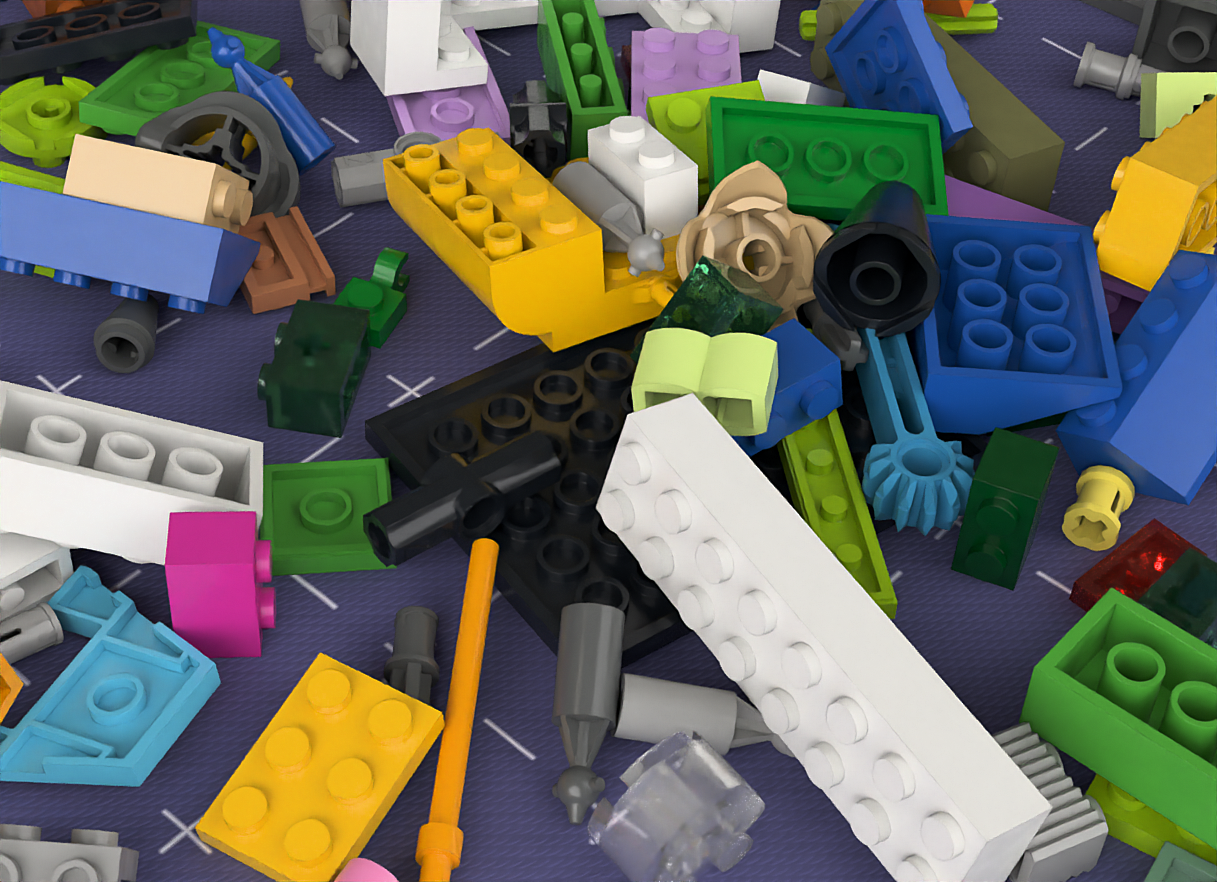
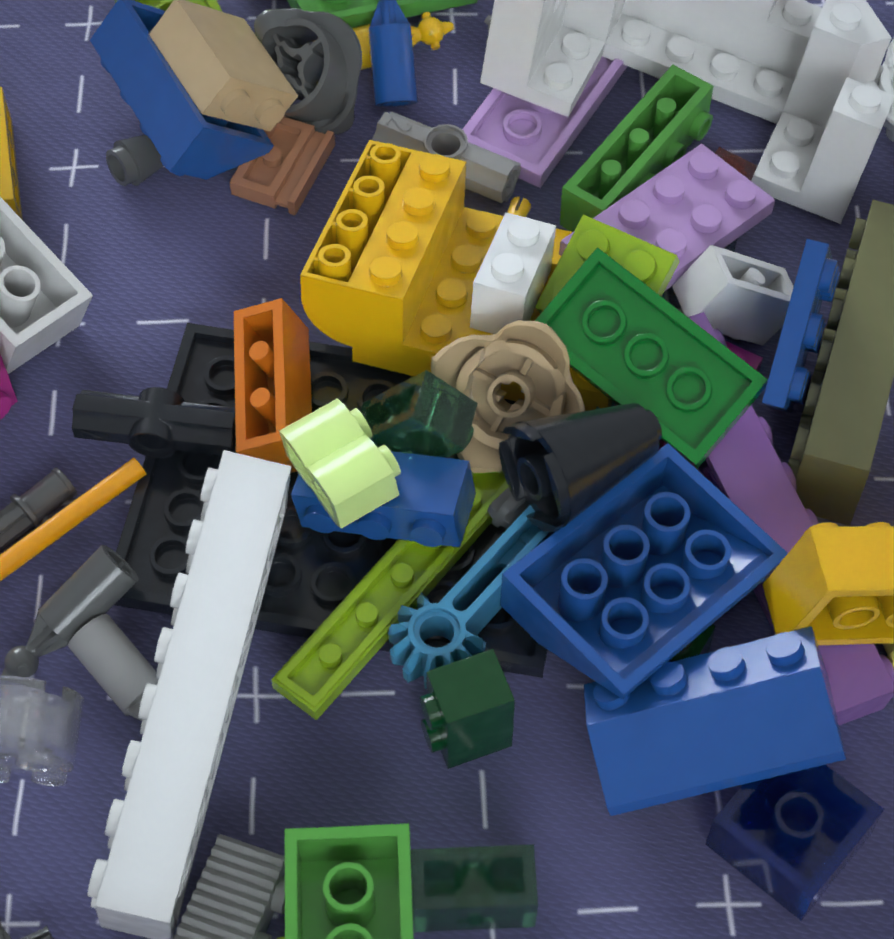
camera: 50 degrees right, 15 degrees up
clear green brick [257,299,371,438] -> none
bright green tile [260,458,397,576] -> none
green plate [325,247,410,349] -> none
black piece [509,80,567,178] -> none
light grey wheel [552,161,665,277] -> none
light yellow bush [1062,465,1135,551] -> none
clear red plate [1069,518,1207,612] -> none
none -> orange brick [234,298,312,473]

